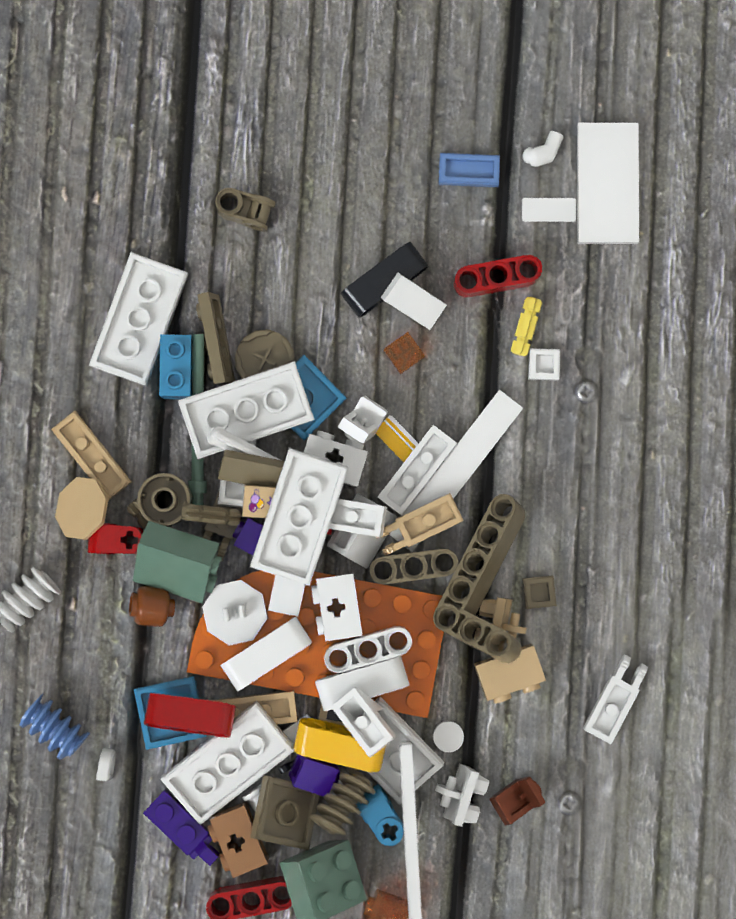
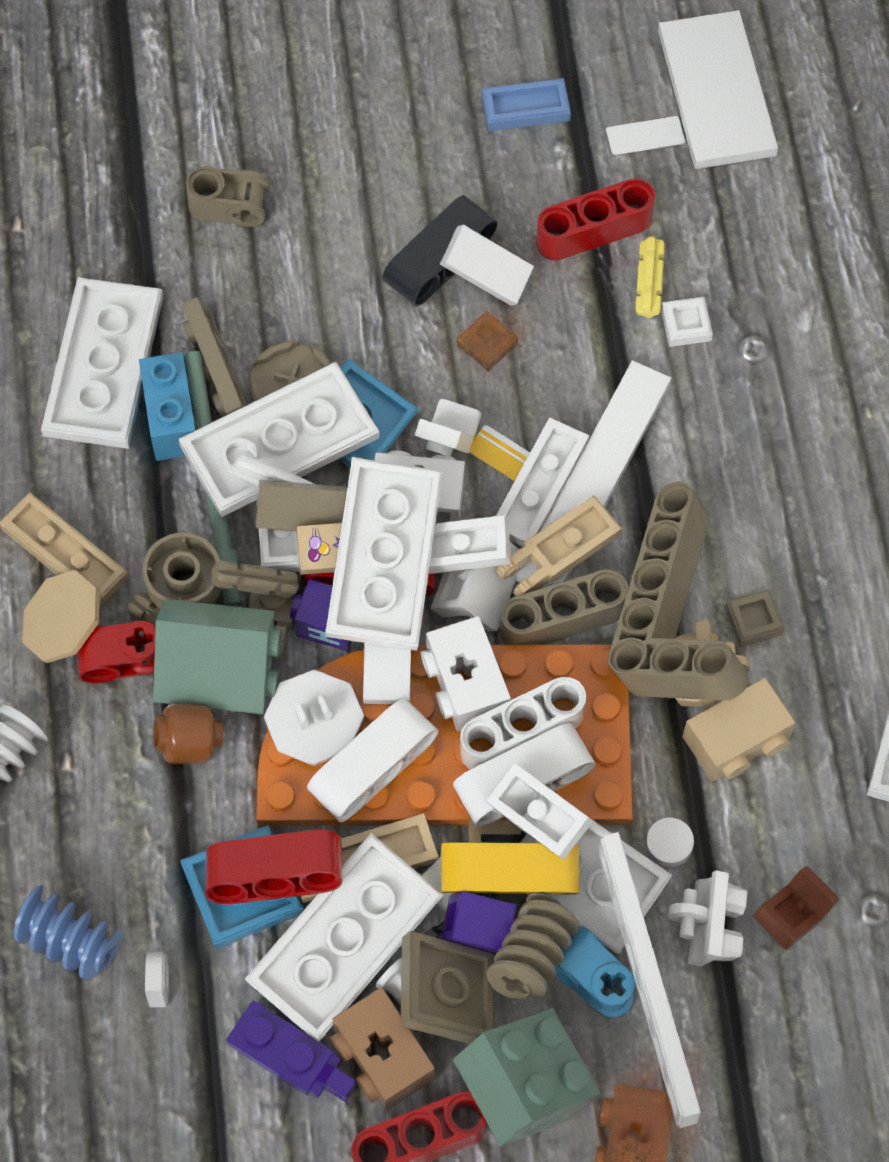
camera: 10 degrees left, 20 degrees down
white arm [523,131,564,167] -> none

